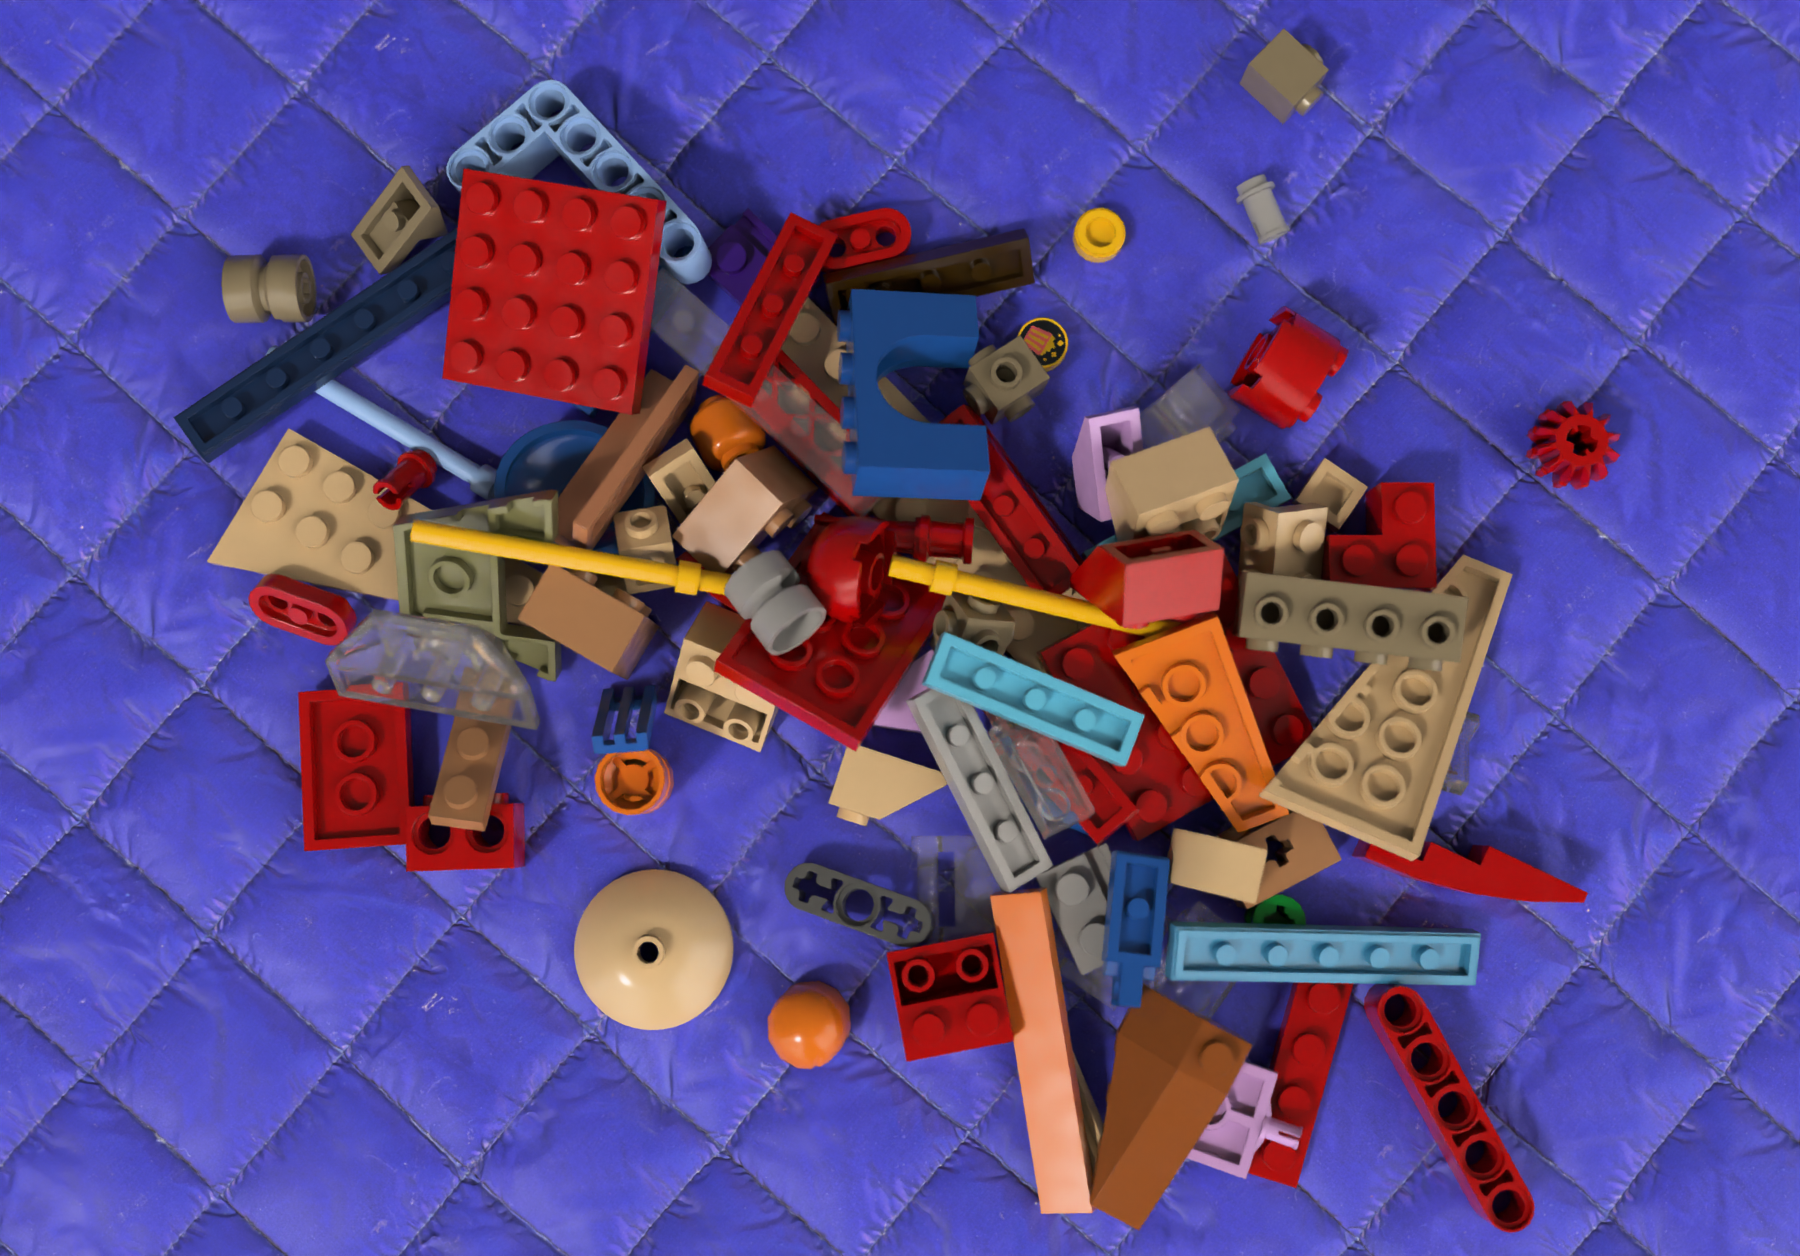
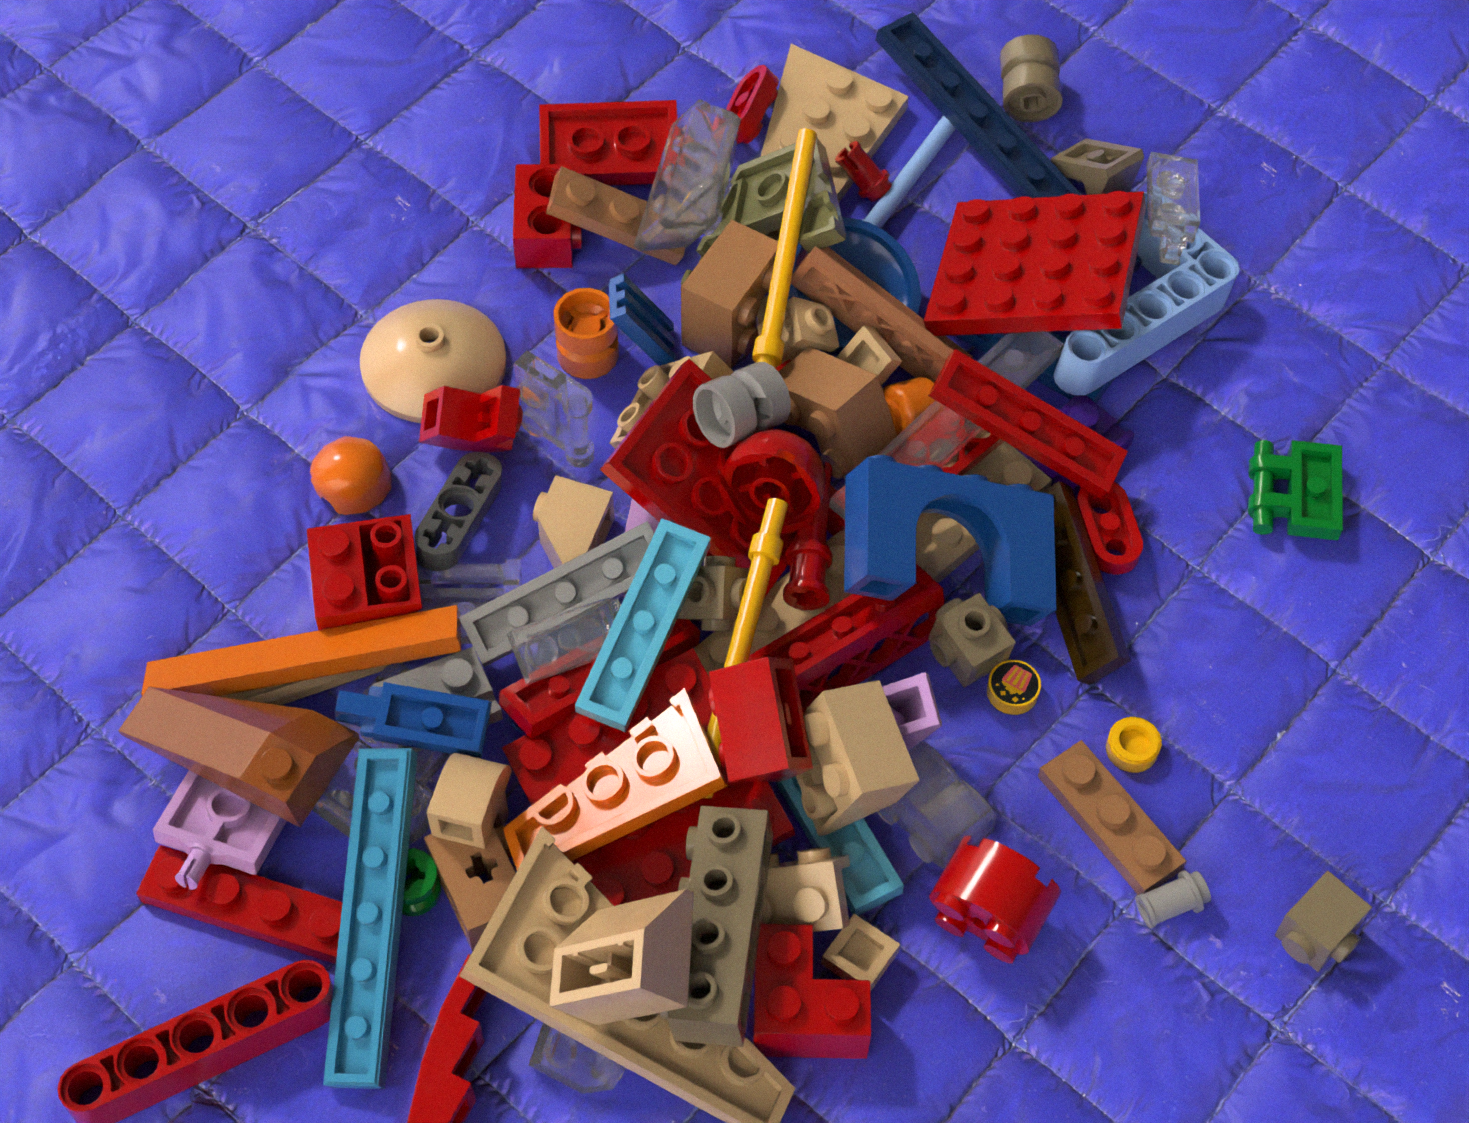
camera: 90 degrees right, 25 degrees down
none -> red brick [419,385,523,453]
none -> clear plate [514,350,595,468]
none -> tan slope [549,889,694,1025]
none -> medium nougat plate [1038,740,1187,895]
none -> clear hinge [1146,152,1200,265]
none -> green plate [1248,440,1343,540]

